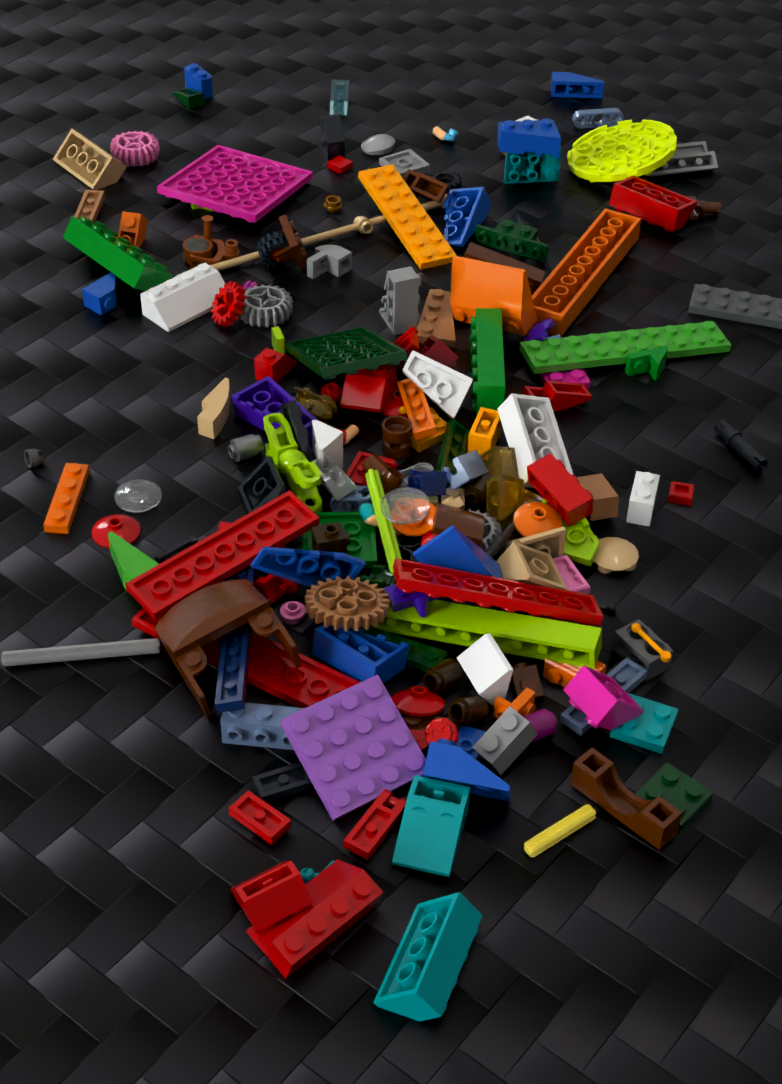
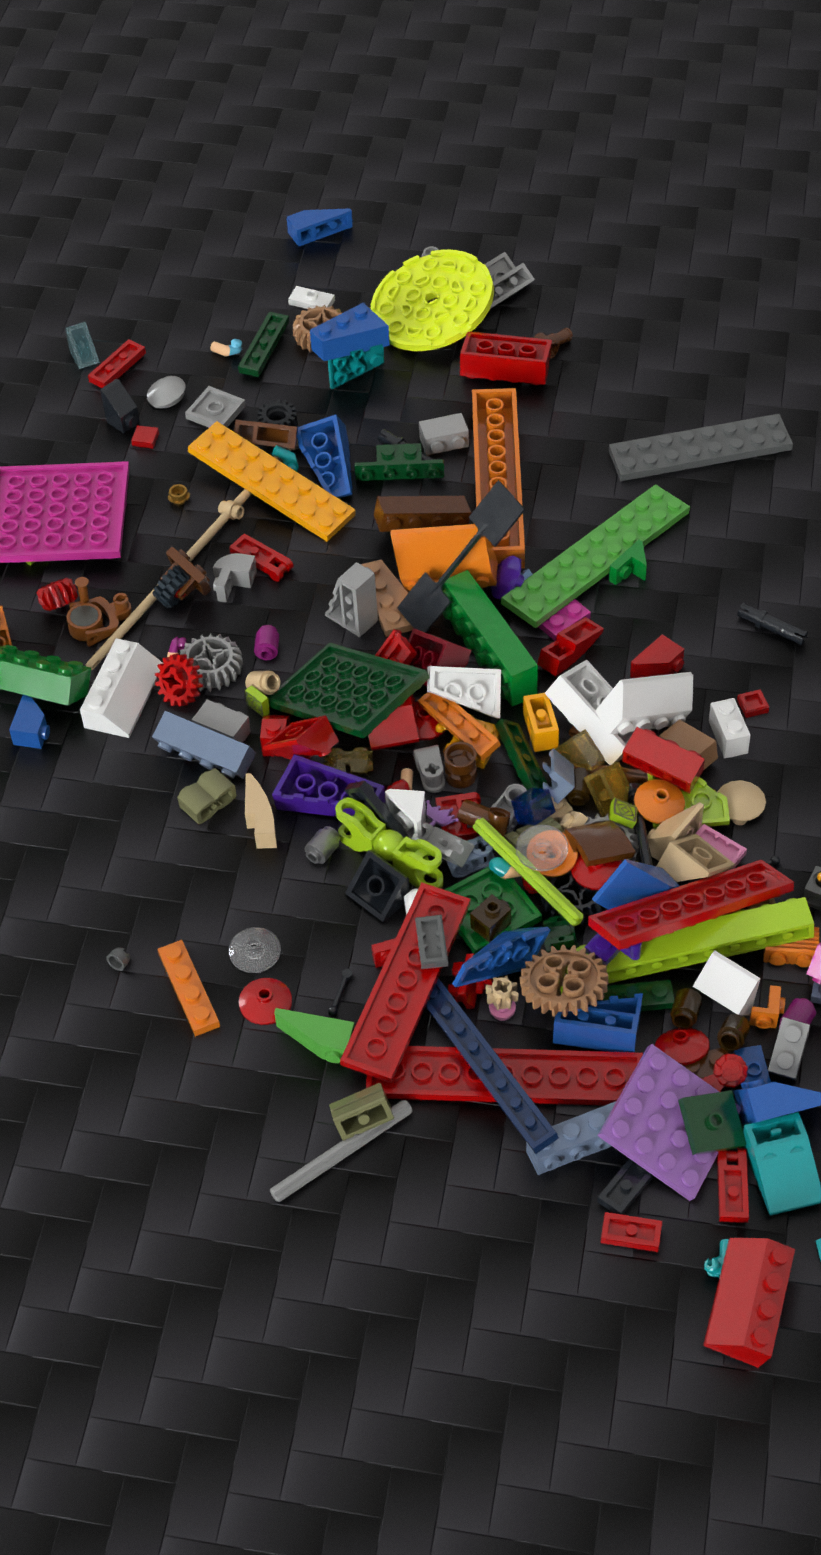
camera: 25 degrees left, 10 degrees up
reddish brown windscreen [154,579,302,718] -> none
red slope [230,860,313,933] -> none
red plate [321,383,343,403] -> none
reddish brown bracket [511,663,544,699] -> none
sand blue beam [572,108,624,129] -> none
none -> red gear [36,578,78,611]
none -> red plate [88,339,146,388]
none -> sand blue brick [152,711,256,779]
none -> olive brick [177,768,237,824]
none -> light grey brick [192,700,251,743]
none -> red plate [229,534,294,582]
none -> dark green plate [238,312,289,377]
none -> tan brick [245,671,280,695]
none -> magenta brick [254,625,280,660]
none -> red slope [262,715,339,760]
none -> teal arm [272,445,299,472]
none -> olive brick [329,1083,395,1141]
none -> black hinge [397,480,526,633]
none -> light grey piece [413,745,445,793]
none -> dark grey plate [415,915,448,969]
none -> light grey brick [419,413,469,455]
none -> medium lavender piece [426,800,459,827]
none -> tan gear [486,976,519,1011]
none -> white slope [595,672,693,735]
none -> lime tile [609,797,637,829]
none -> red slope [630,634,685,678]
none -> dark green plate [678,1090,746,1155]

